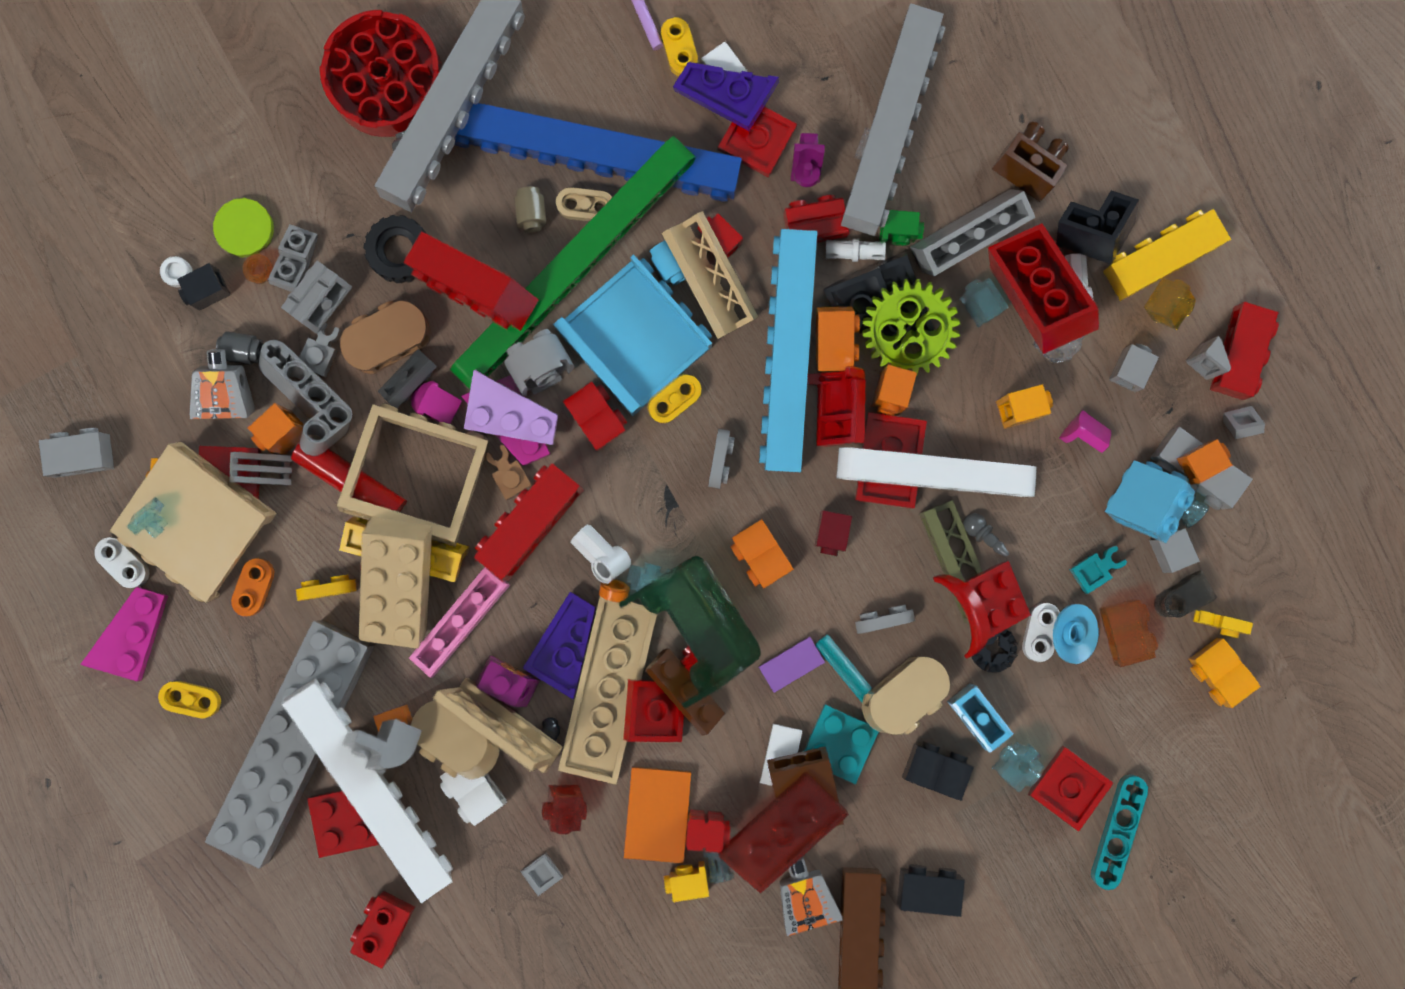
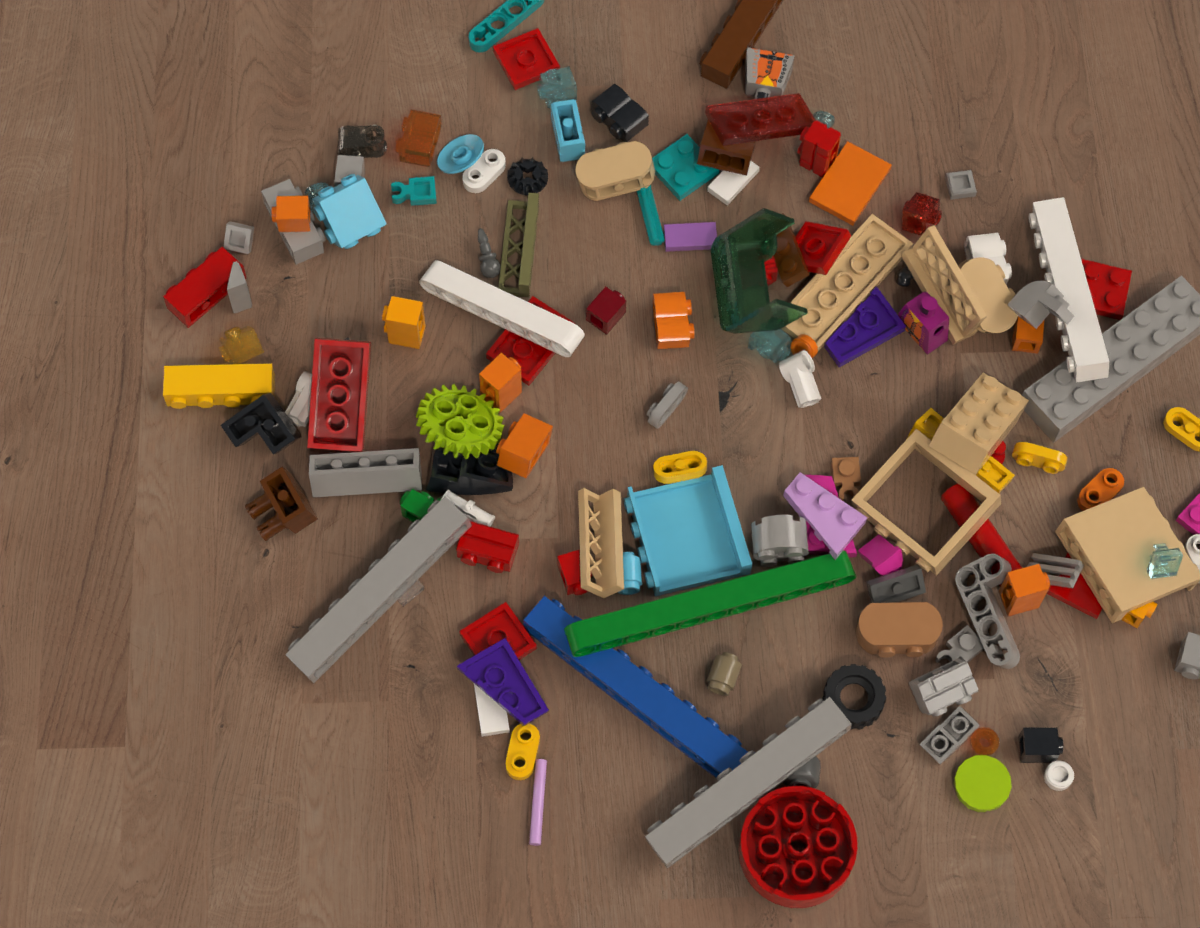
camera: 150 degrees left, 20 degrees down
torso [190,349,255,419] -> none
dark grey brick [216,331,264,365] -> none
red brick [350,891,415,969] -> none
red brick [403,231,539,331] -> none
bright pink brick [409,567,510,678] -> none
red brick [473,463,584,581] -> none
tan plate [556,187,612,221] -> none
red brick [563,382,627,452] -> none
yellow brick [664,861,709,902] -> none
medium azure brick [759,229,817,473] -> none
magenta hips [791,133,825,187] -> none
red piece [807,366,866,447] -> none
light grey plate [855,604,916,634] -> none
black brick [897,864,965,917] -> none
red piece [933,561,1031,659] -> none
clear light blue brick [960,278,1009,328] -> none
dark pink tile [1059,410,1111,453] -> none
light grey brick [1109,343,1159,393] -> none
light orange brick [1189,638,1261,708] -> none
yellow plate [1193,610,1253,639] -> none

